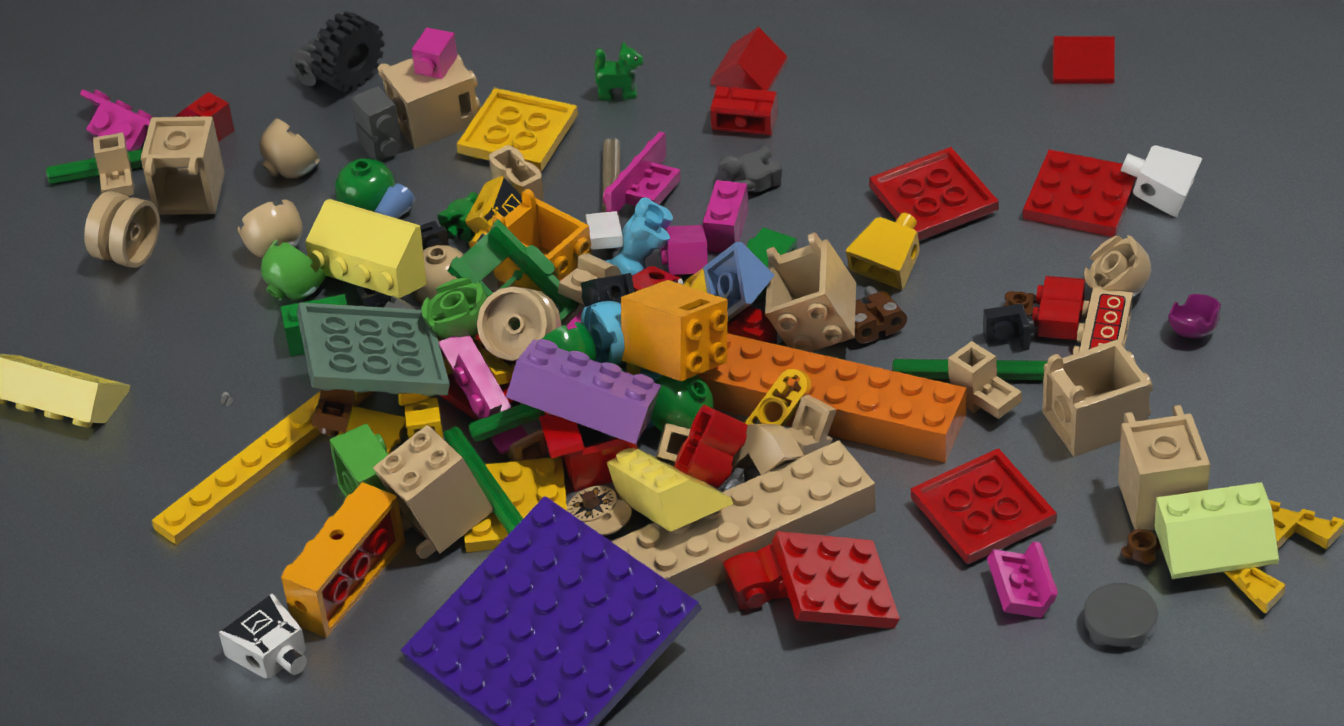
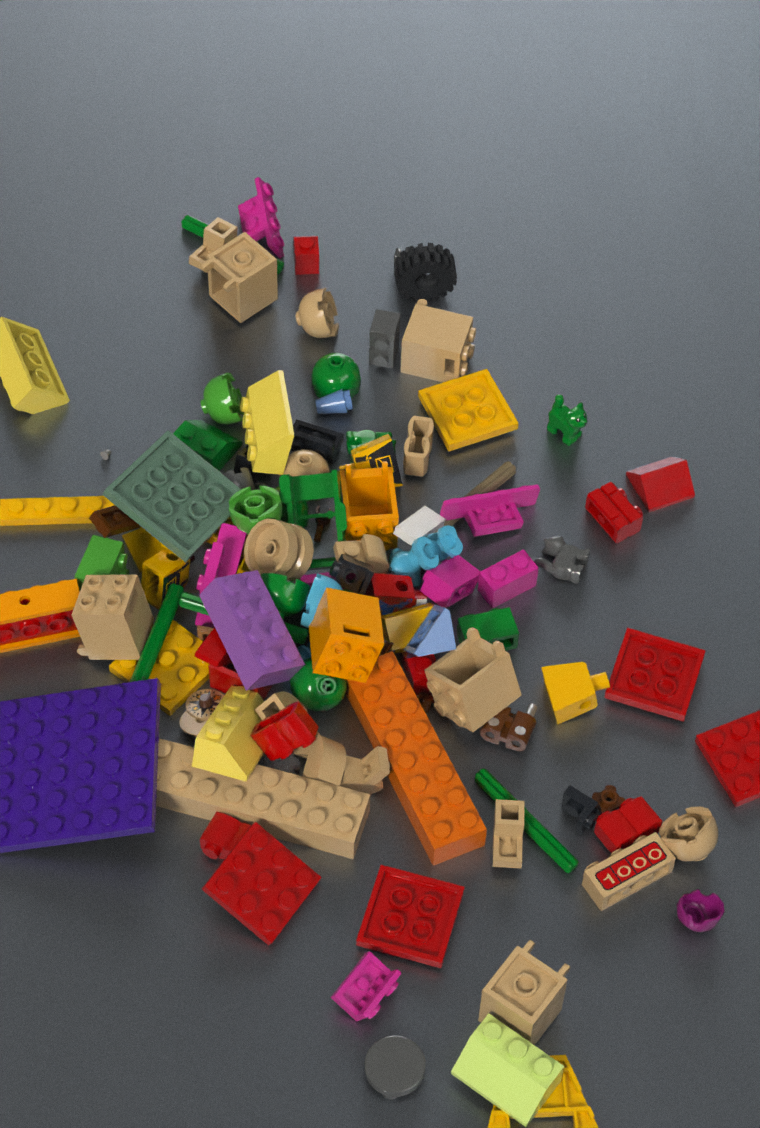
camera: 40 degrees right, 10 degrees up
tan wheel [84,191,160,268] -> none
tan cylinder [237,200,303,258] -> none
dark pink brick [411,27,458,79] -> none
yellow beam [745,369,811,427] -> none
tan container [1042,340,1153,457] -> none
reddish brown plate [1121,529,1161,564] -> none

